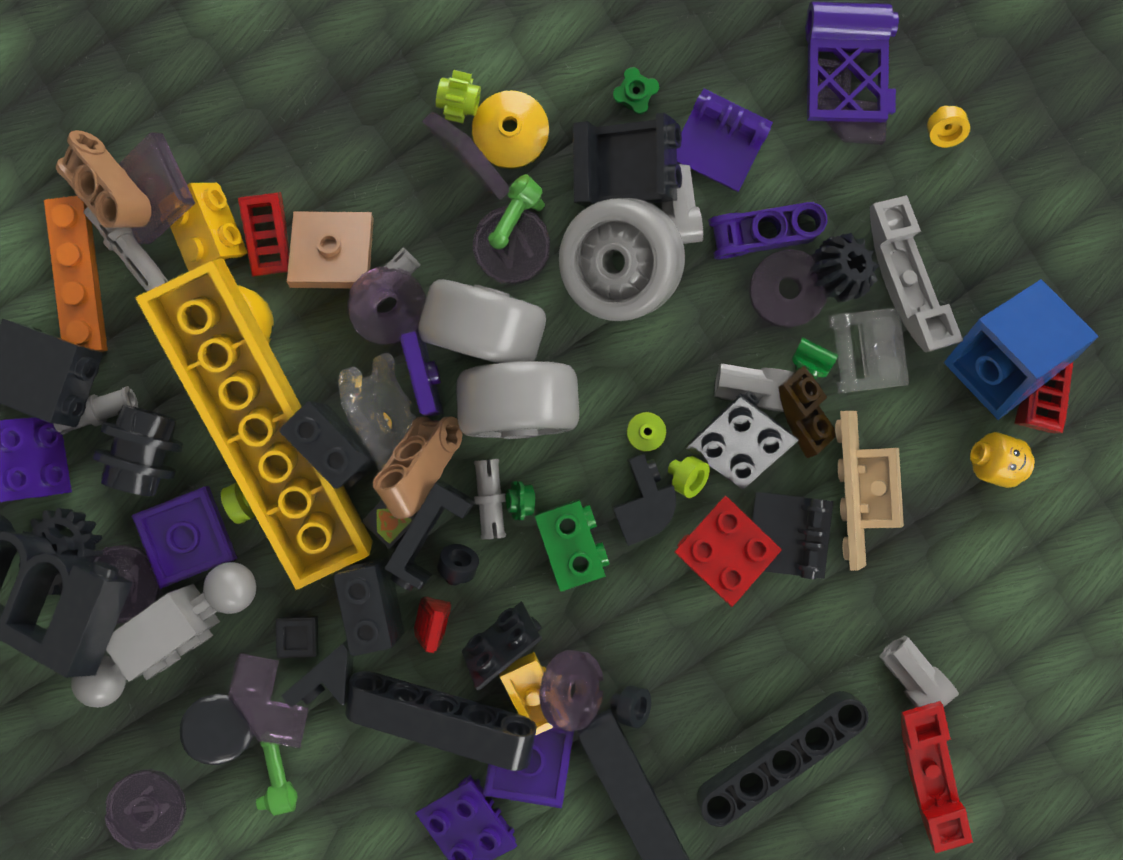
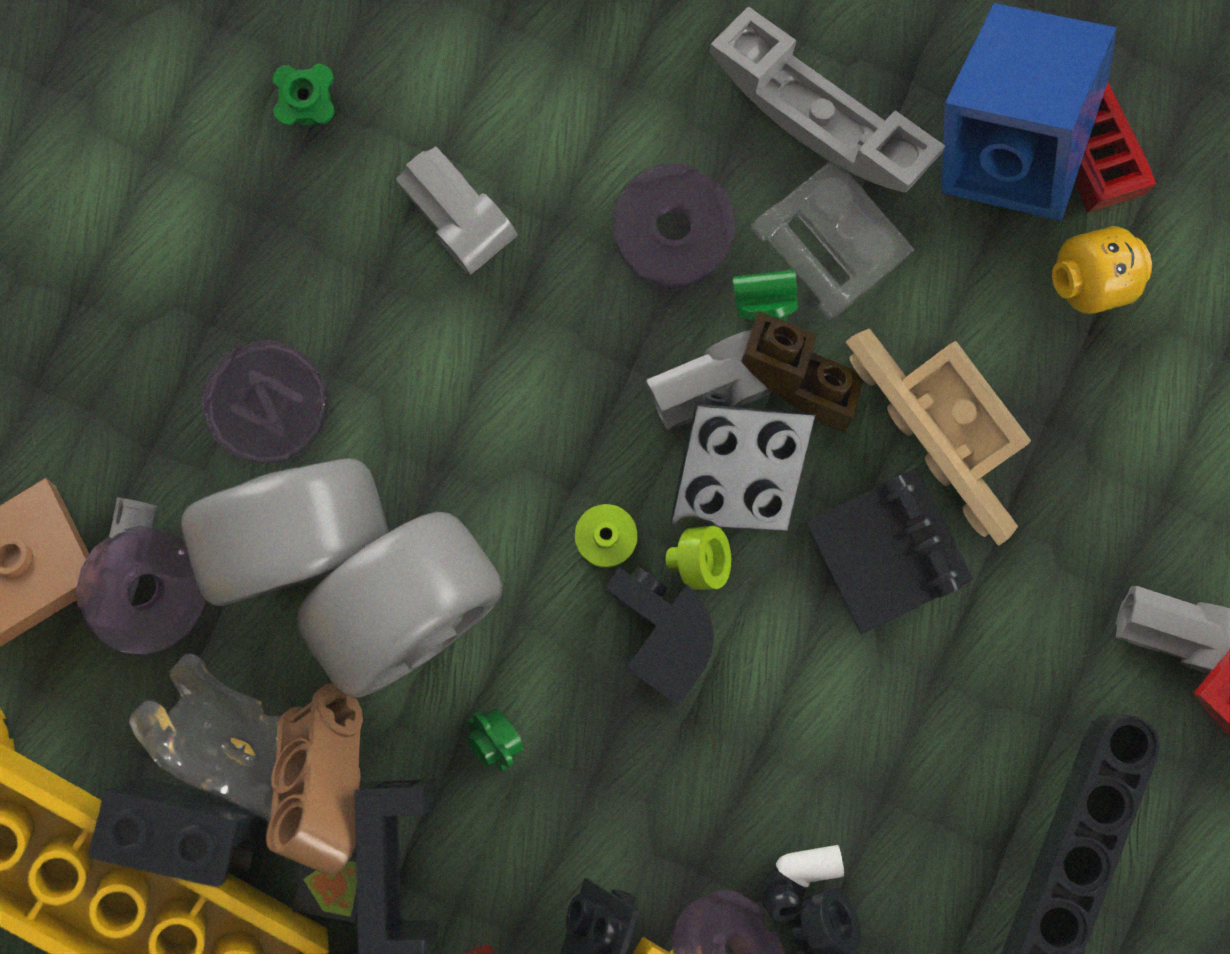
camera: 25 degrees left, 5 degrees down
dark purple plate [400,331,444,417] -> none
clear purple tile [422,112,510,200] -> none
lime gear [436,70,481,123] -> none
black tile [437,544,479,586] -> none
yellow dish [472,91,549,169] -> none
light grey pin [474,459,506,539] -> none
bright green piece [488,174,545,250] -> none
green brick [535,499,610,592] -> none
light grey wheel [559,198,685,321] -> none
black panel [573,112,682,208] -> none
red hinge [674,495,782,607] -> none
dark purple hinge [677,88,773,192] -> none
dark purple piece [708,202,828,259] -> none
black gear [809,233,880,303] -> none
none -> arm [761,845,844,923]

